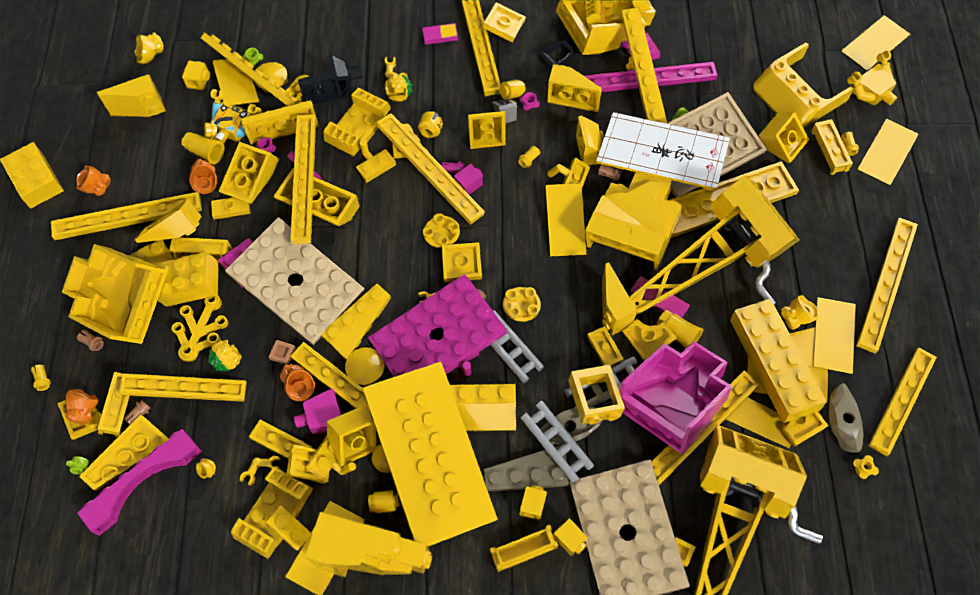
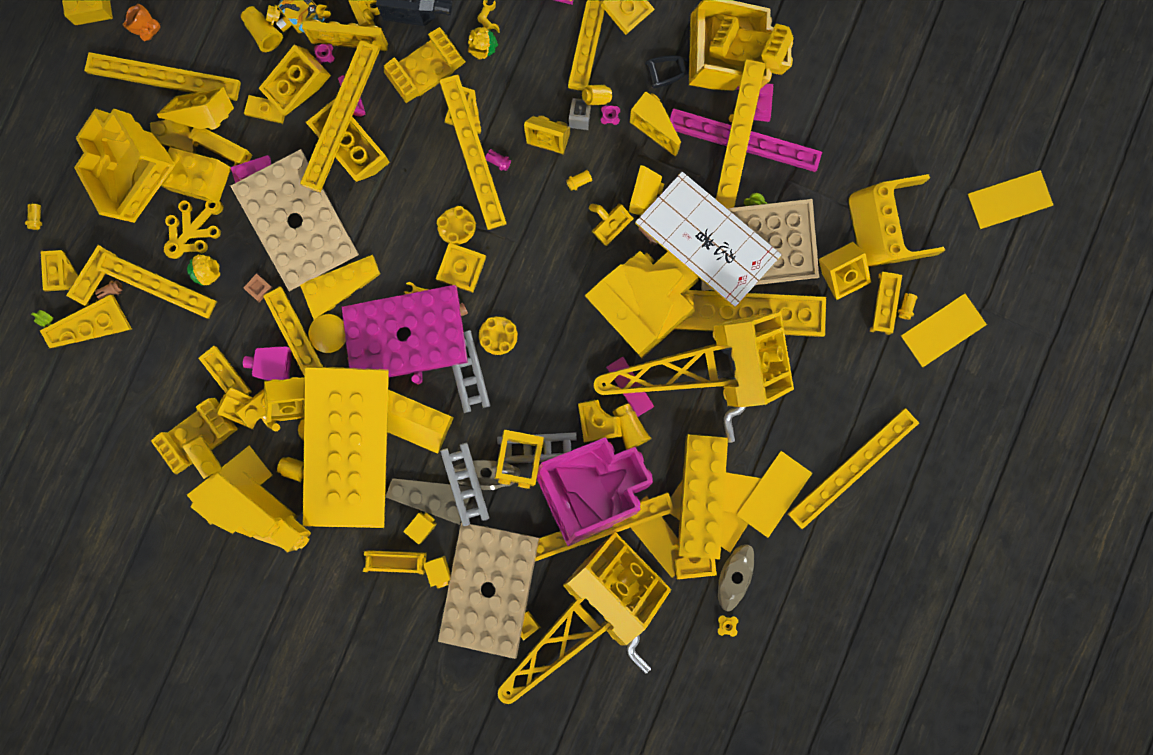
camera: 25 degrees right, 20 degrees up
orange hair [65,389,99,425] -> none
nougat pin [77,330,104,351] -> none
dark pink arch [78,429,202,536] -> none
orange hair [189,158,218,194] -> none
yellow plate [196,458,216,478] -> none
yellow arm [240,456,281,486] -> none
orange hair [280,364,315,402] -> none
yellow plate [356,140,396,183] -> none
yellow head [418,111,443,138] -> none
dark pink brick [454,164,483,195] -> none
yellow piece [546,183,587,256] -> none
yellow plate [587,326,623,367] -> none
yellow slope [602,263,637,335] -> none
yellow hair [781,295,819,329] -> none
yellow torso [847,50,897,105] -> none
yellow tile [868,347,937,456] -> none

